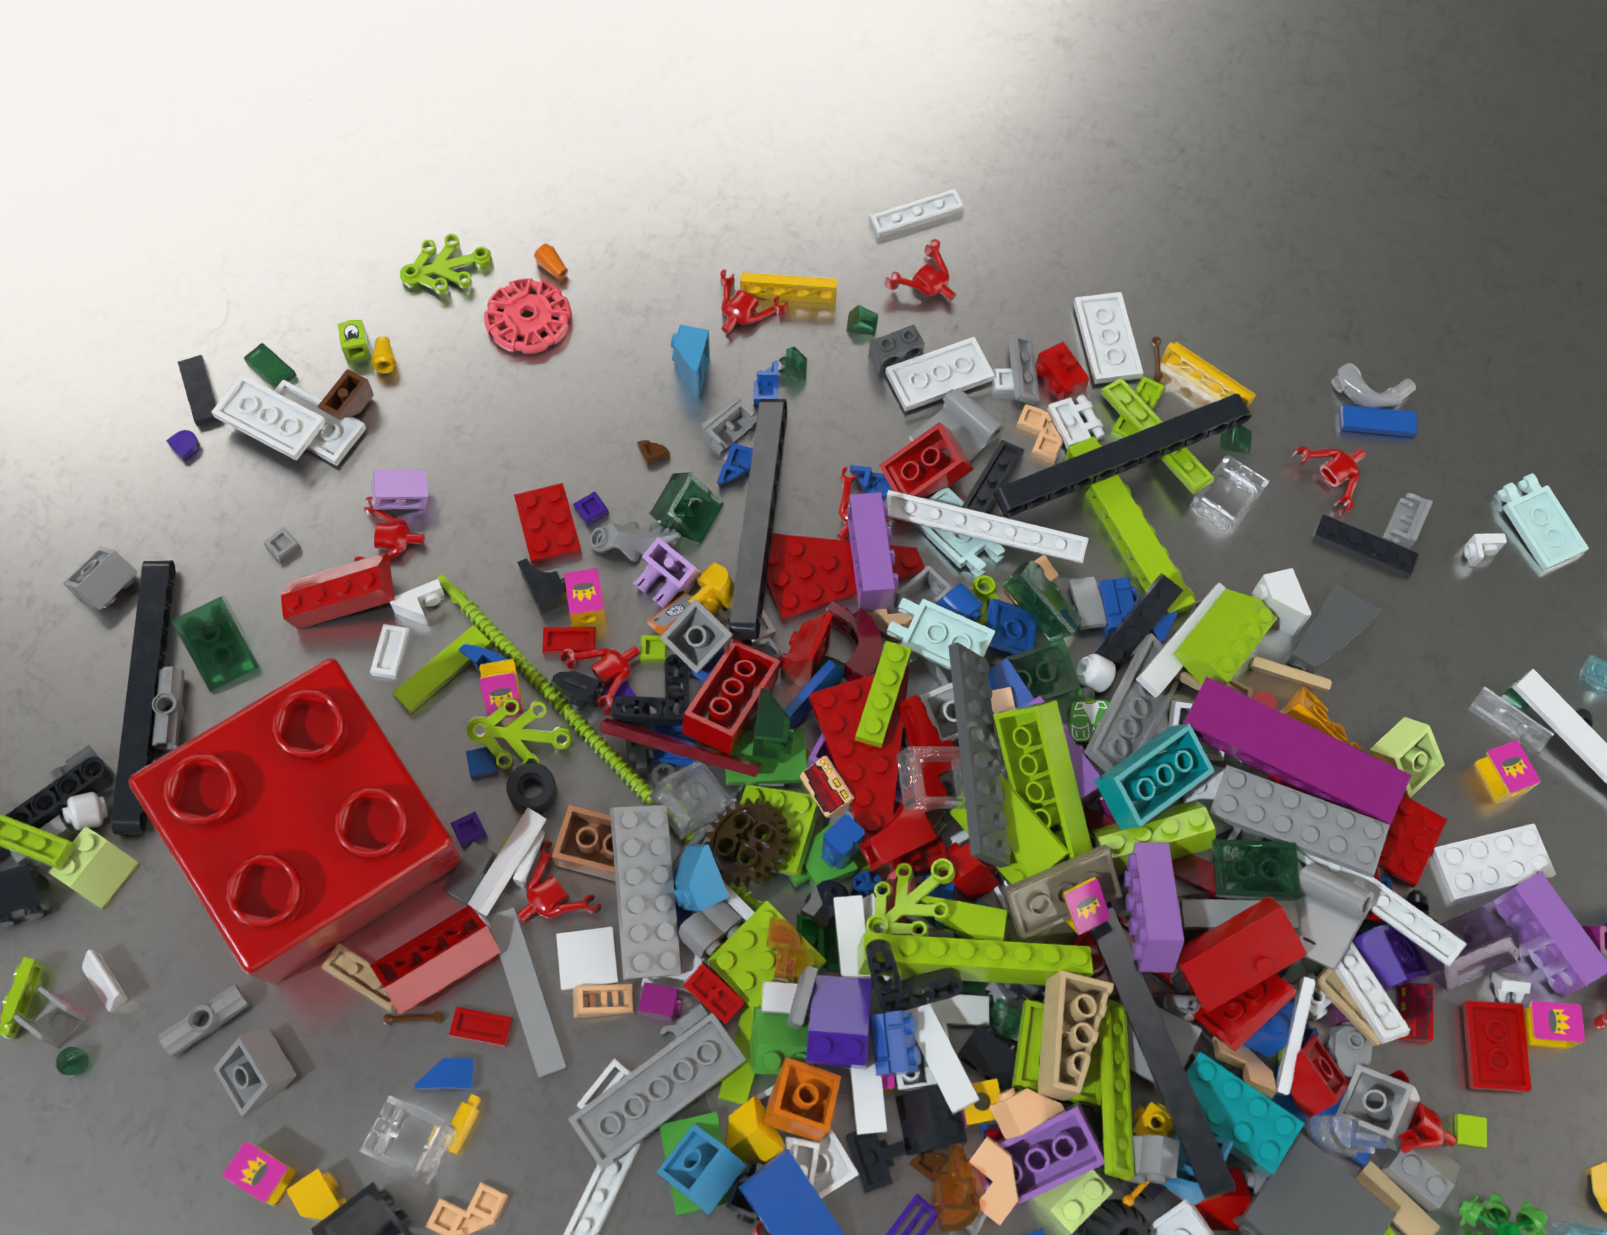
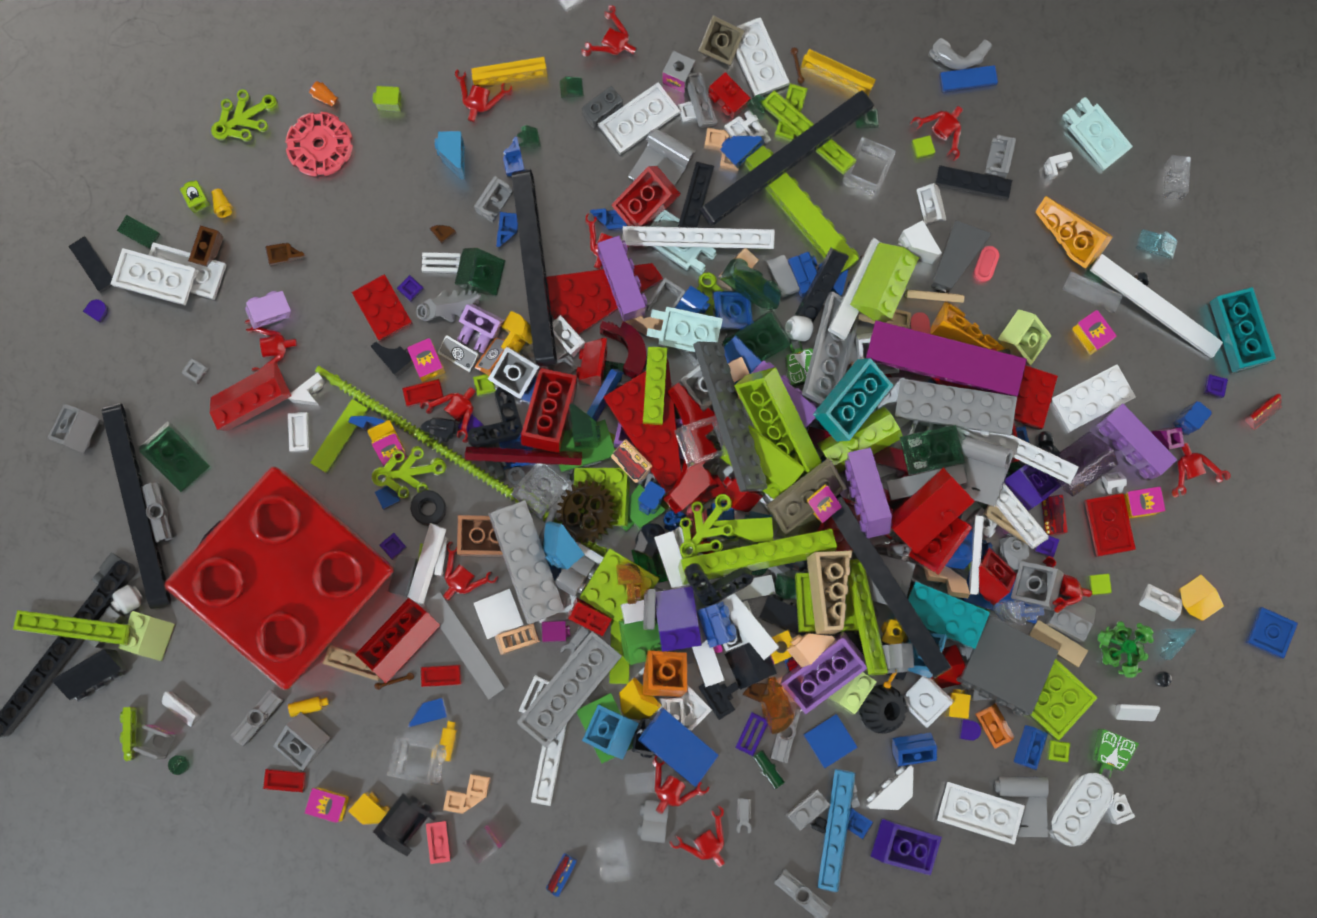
camera: 15 degrees left, 15 degrees up
light nougat tile [969,1136,1019,1225] -> none
none -> red tile [263,769,306,793]
none -> reddish brown slope [265,242,305,266]
none -> yellow cylinder [288,696,329,718]
none -> lime brick [373,86,401,111]
none -> white tile [422,253,461,273]
none -> slope [438,335,480,373]
none -> white slope [553,315,585,357]
none -> light grey piece [663,51,695,93]
none -> dark tan slope [698,16,745,66]
none -> blue slope [720,136,765,169]
none -> clear green tile [747,94,765,113]
none -> lime tile [912,135,936,159]
none -> white slope [917,183,946,225]
none -> coral tile [973,246,999,283]
none -> dark purple tile [1034,535,1060,558]
none -> light orange wedge [1036,196,1113,269]
none -> white slope [1139,584,1183,622]

